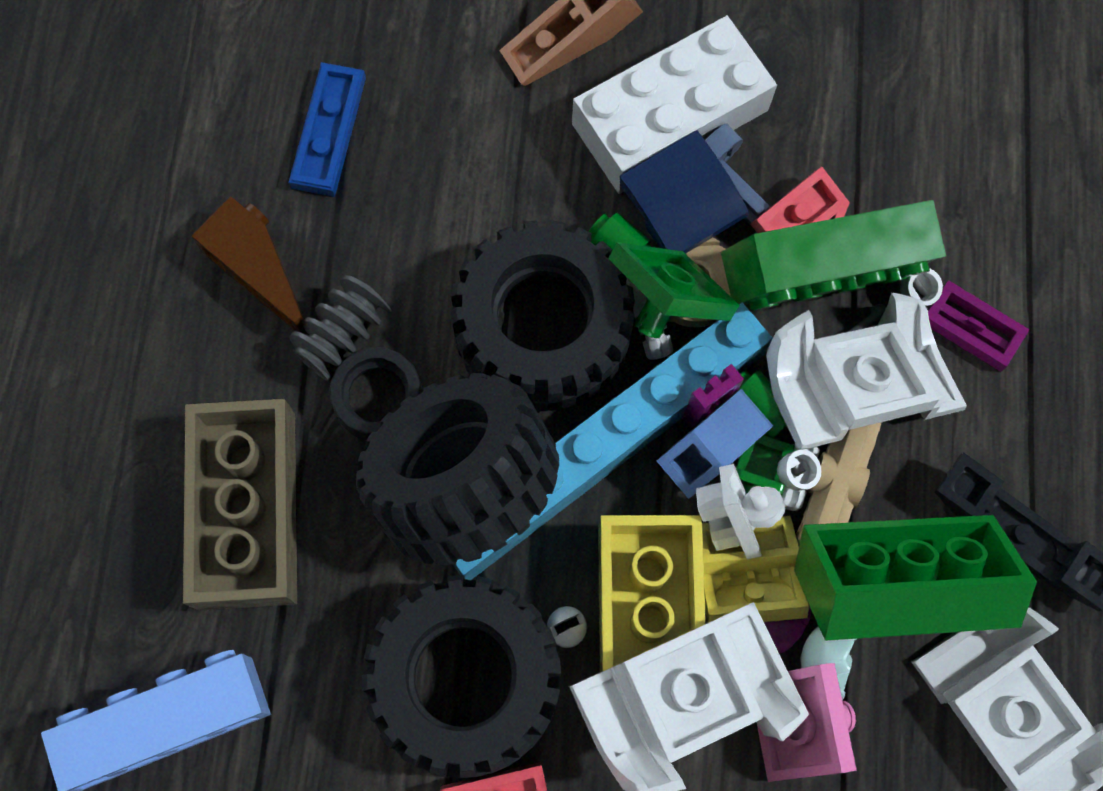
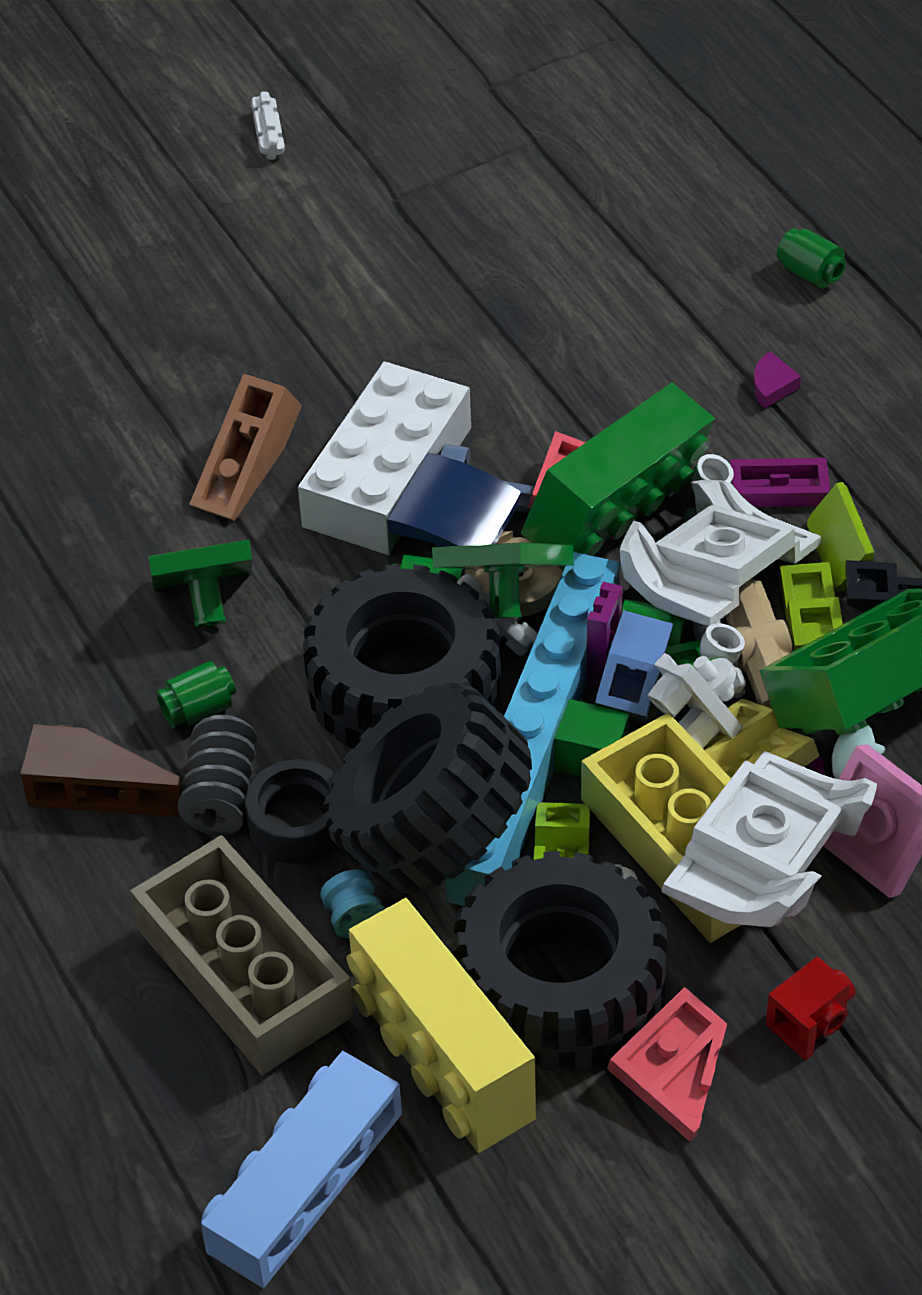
camera: 30 degrees left, 25 degrees down
blue tile [288,62,366,197] -> none
none -> green tile [148,539,252,628]
none -> green brick [156,661,236,729]
none -> medium azure wheel [320,870,384,939]
none -> light yellow brick [347,898,536,1154]
none -> lime slope [534,802,590,860]
none -> green brick [554,699,630,777]
none -> magenta tile [754,351,801,408]
none -> lime slope [778,562,843,650]
none -> lime slope [807,482,875,592]

